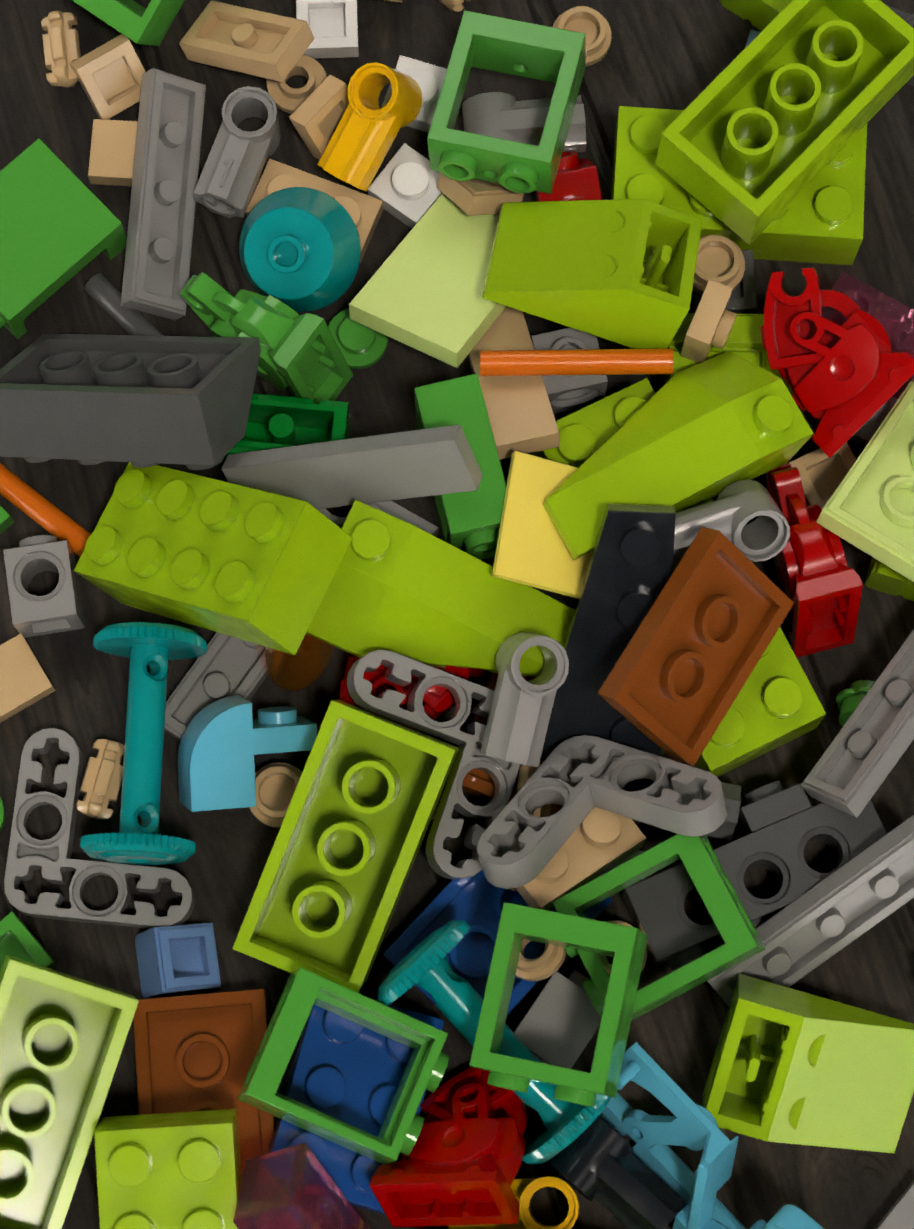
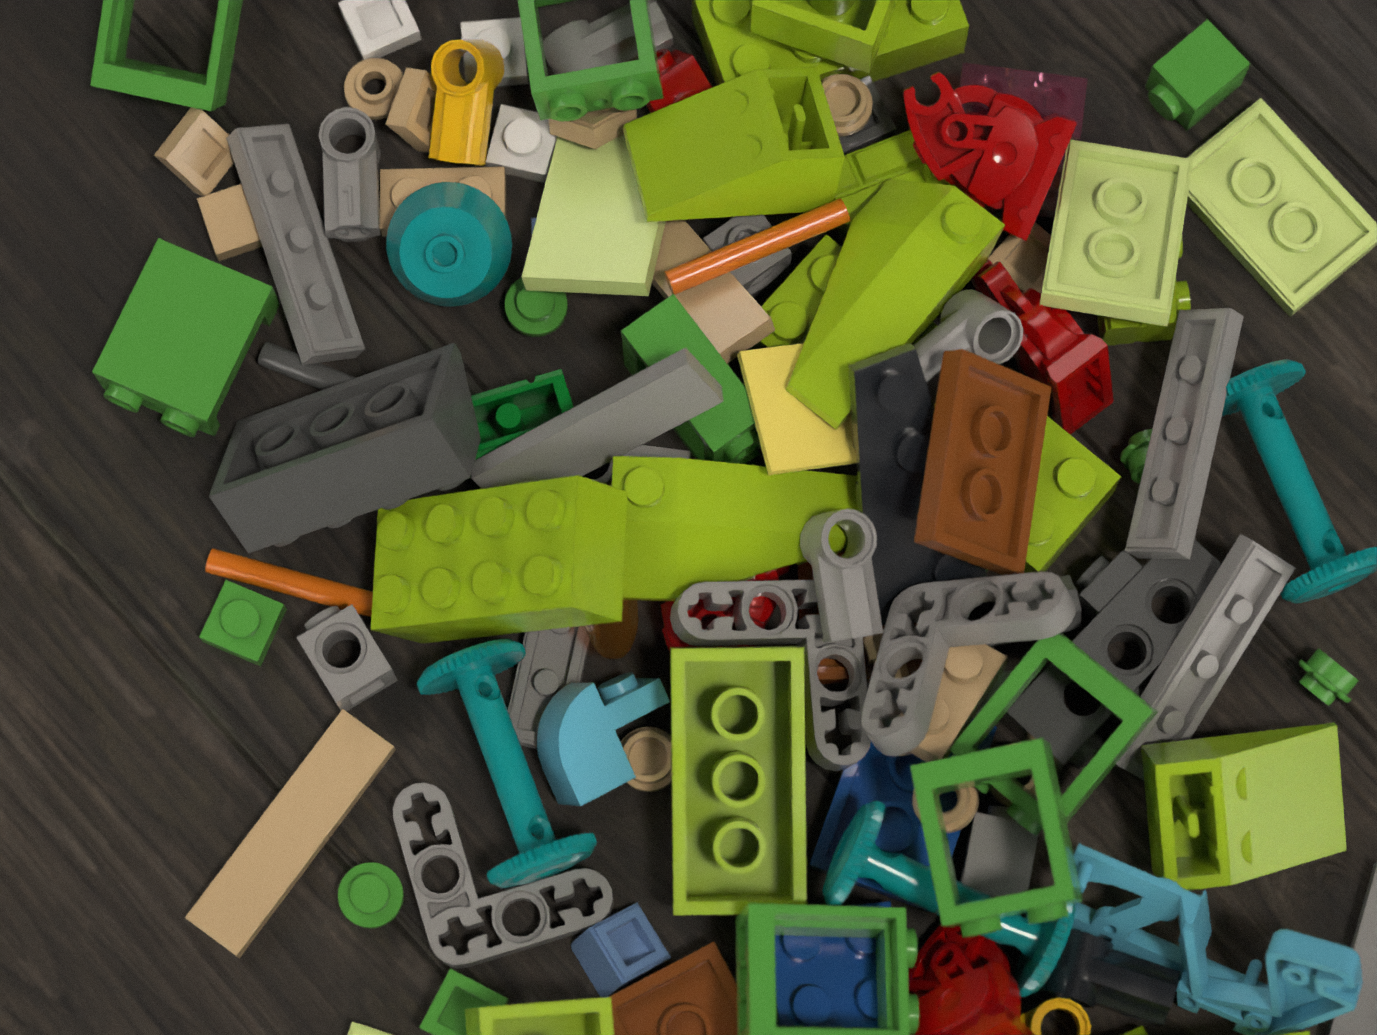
camera: 20 degrees left, 0 degrees up
tan piece [41,10,81,88] -> none
tan piece [75,739,124,819] -> none
bright green piece [178,272,353,404] -> none
tan plate [179,0,315,82] -> none
tan plate [680,279,737,363] -> none

